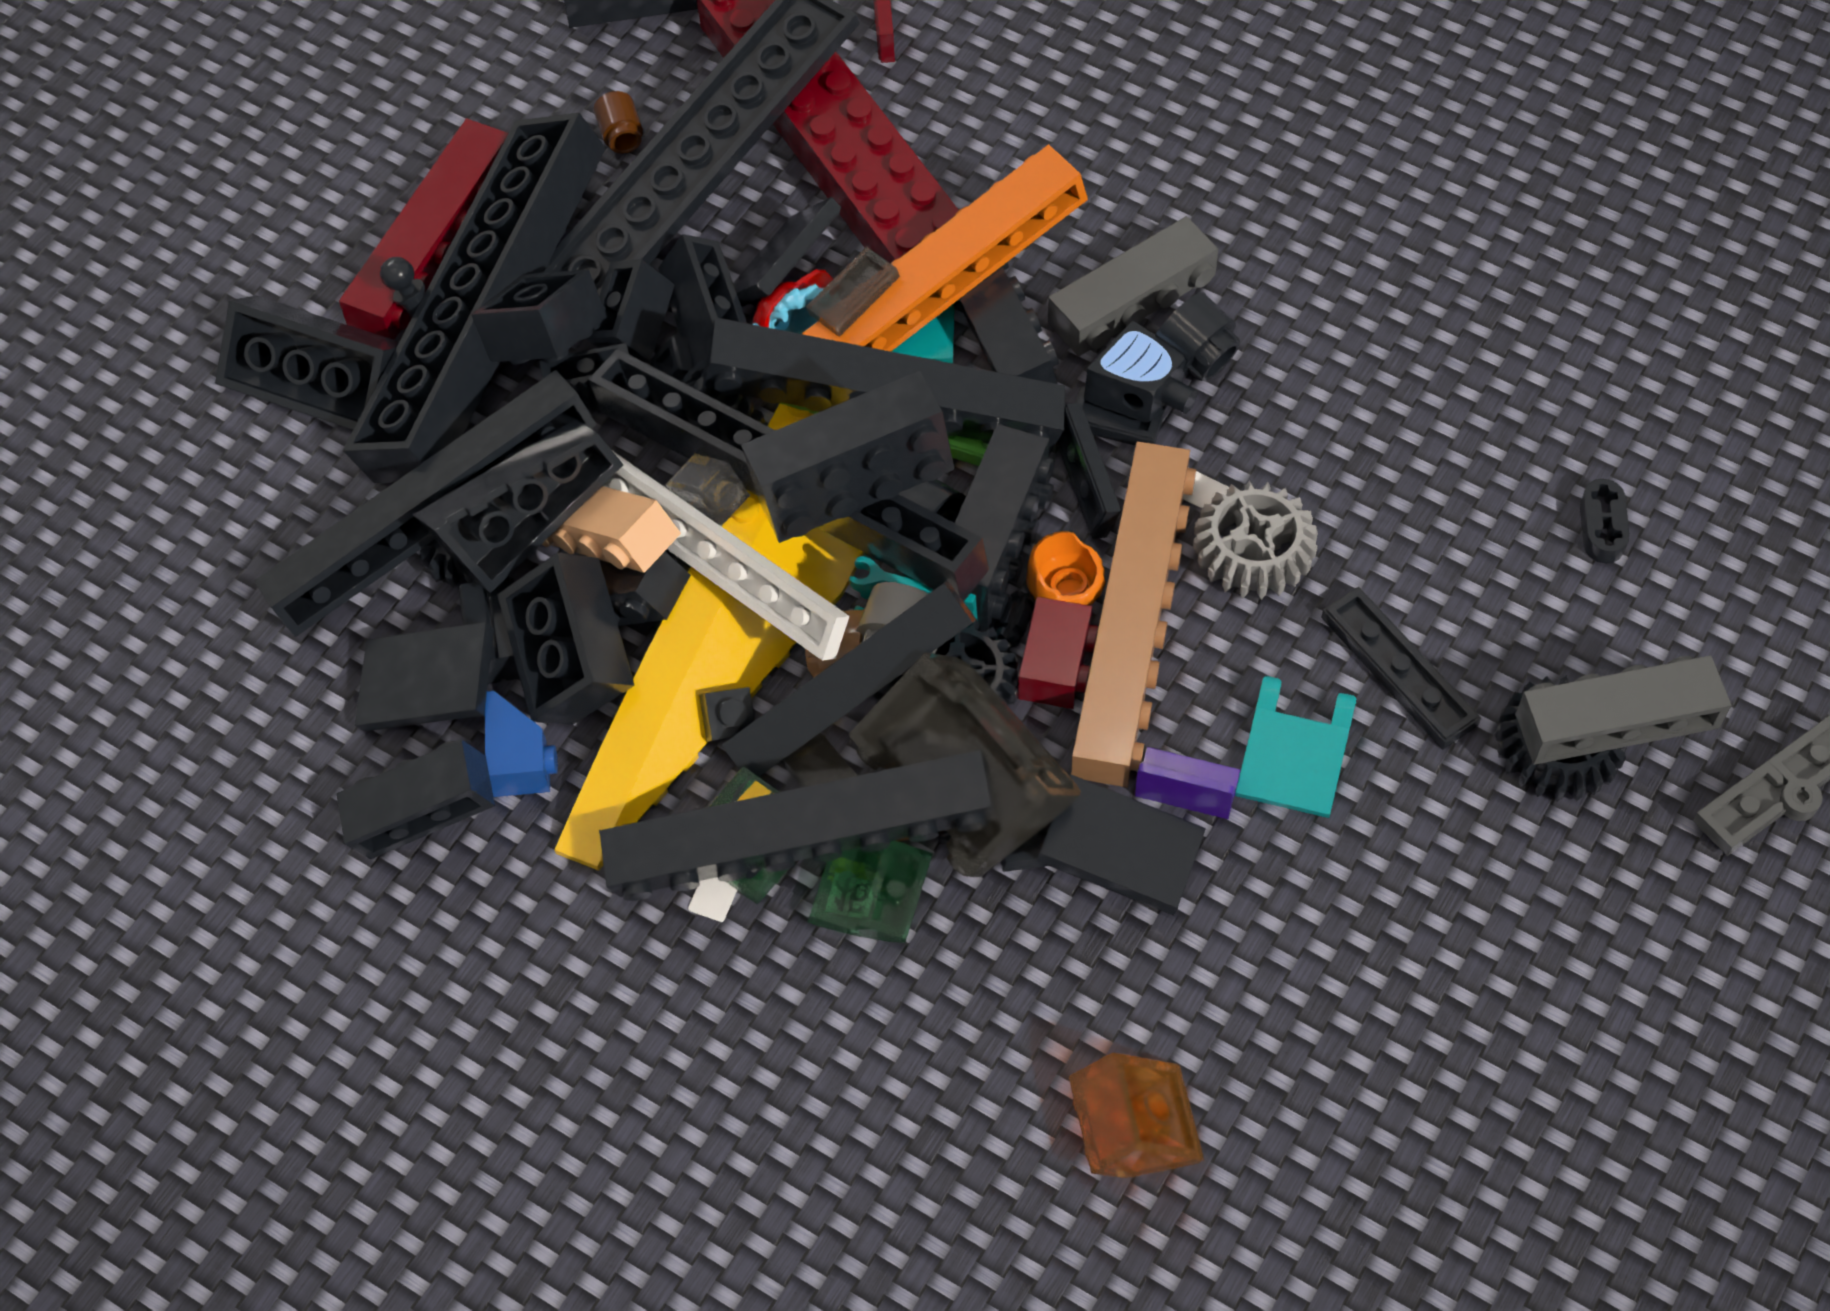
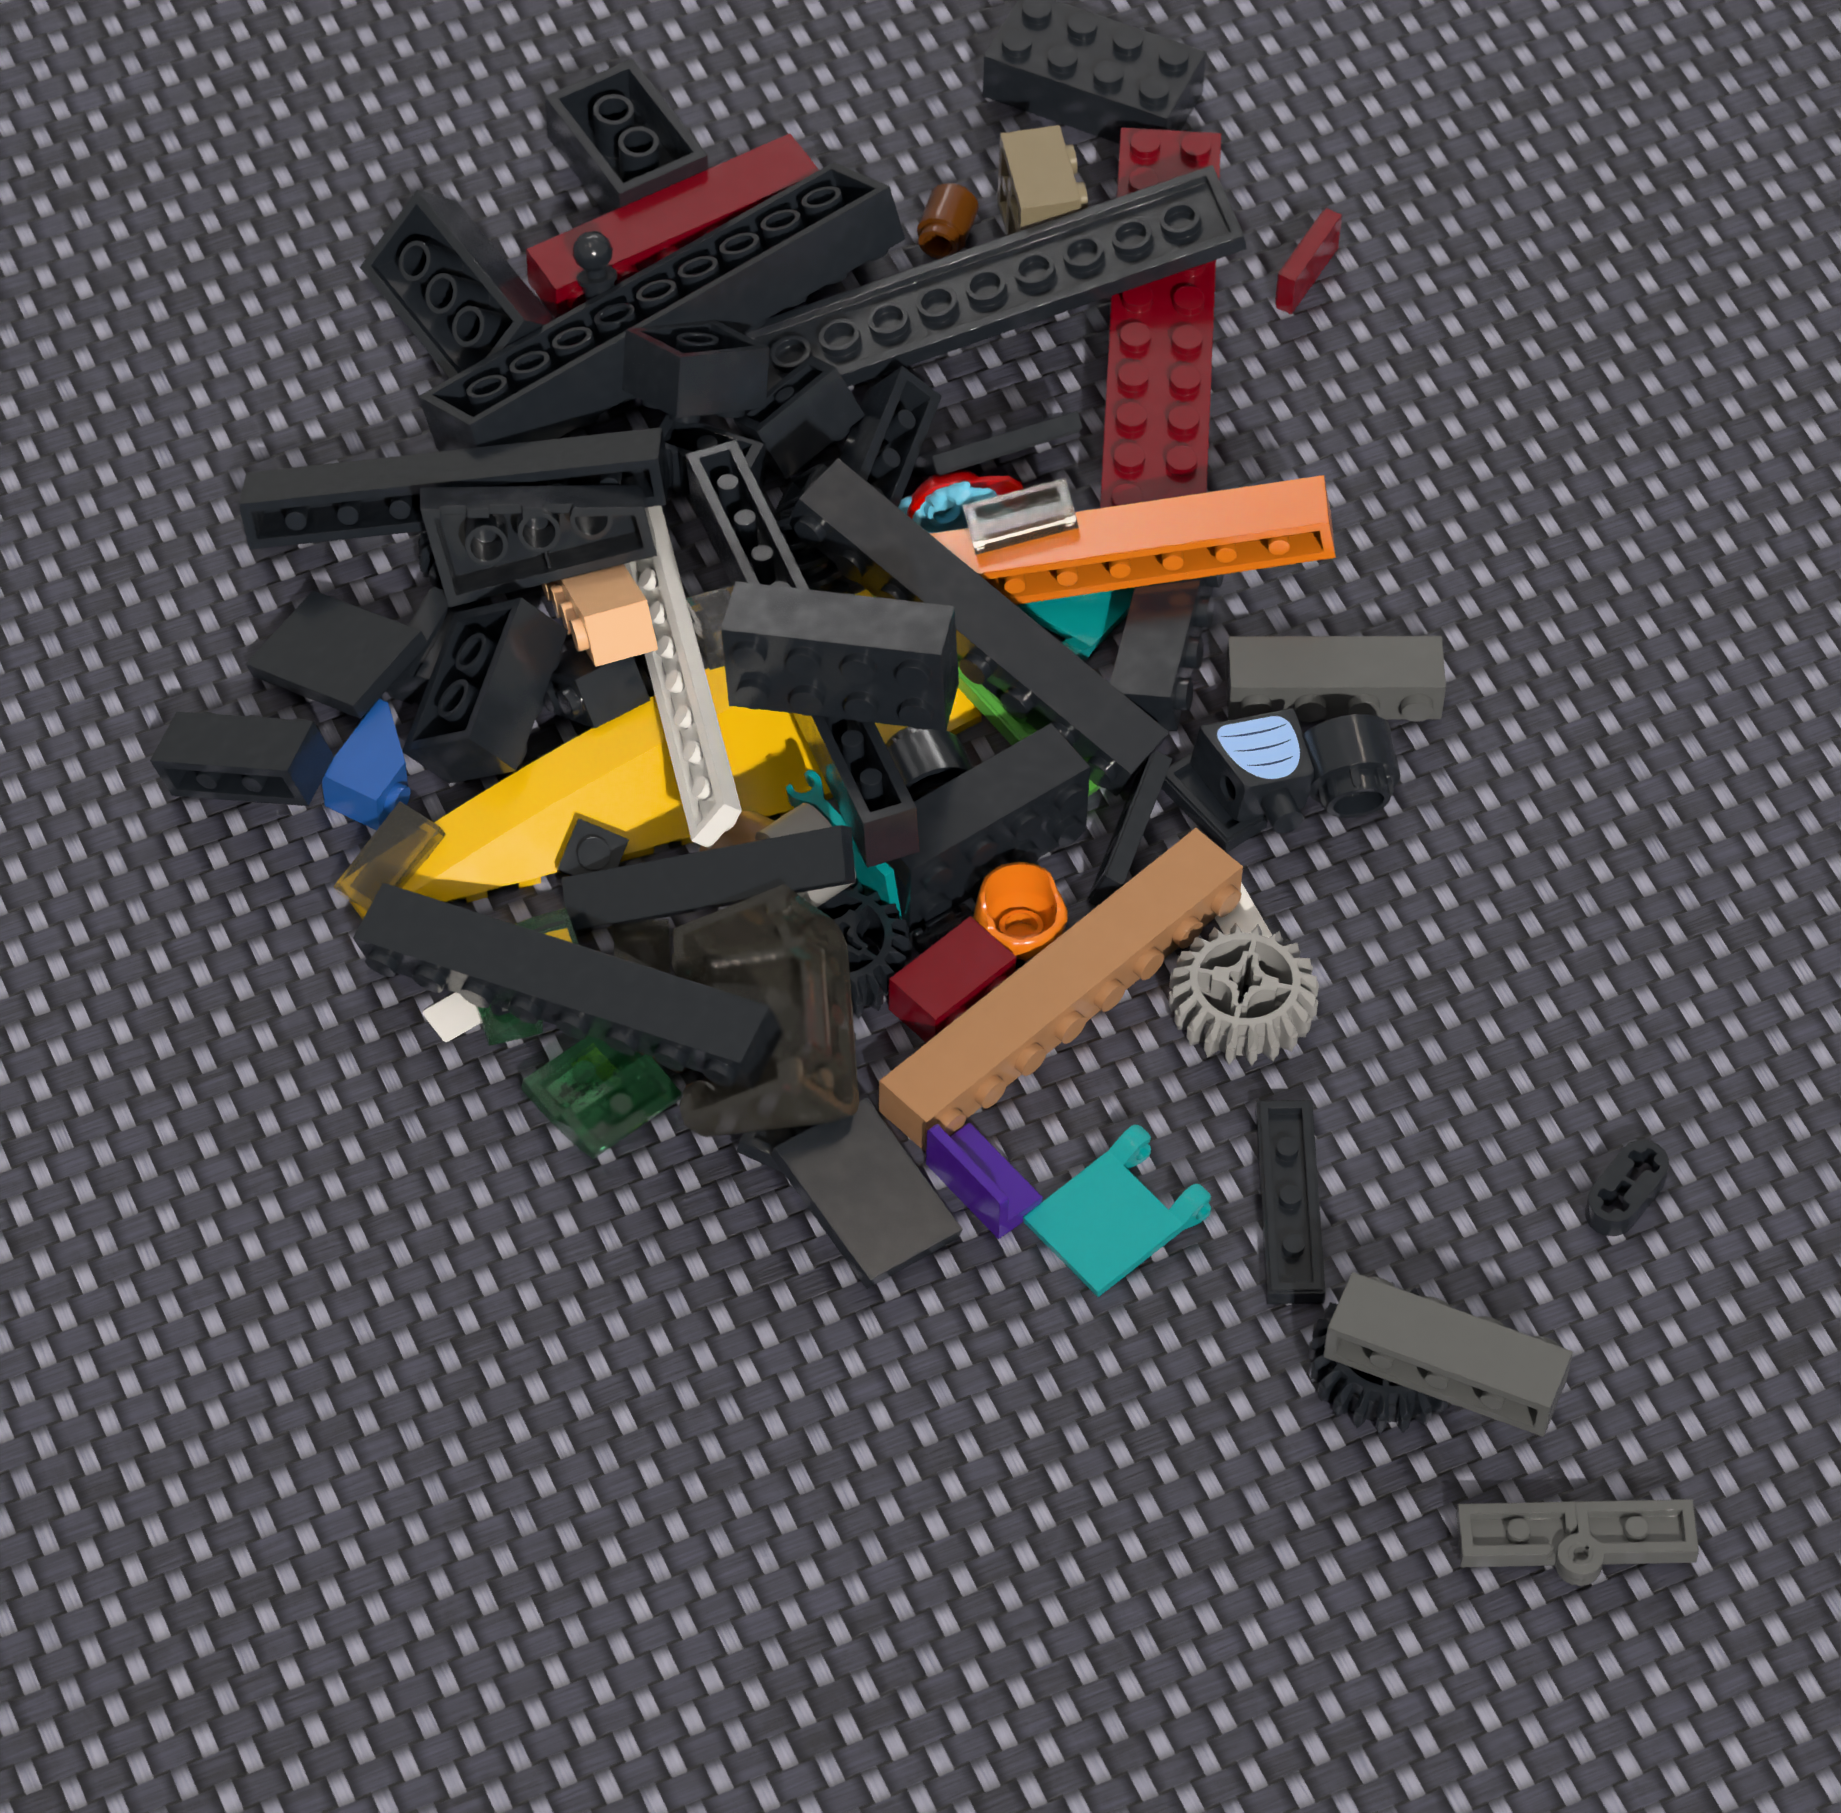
camera: 30 degrees right, 5 degrees down
clear orange slope [1068,1052,1204,1178] -> none
none -> clear smoke tile [333,801,446,911]
none -> black brick [545,58,708,214]
none -> dark tan brick [998,125,1088,236]

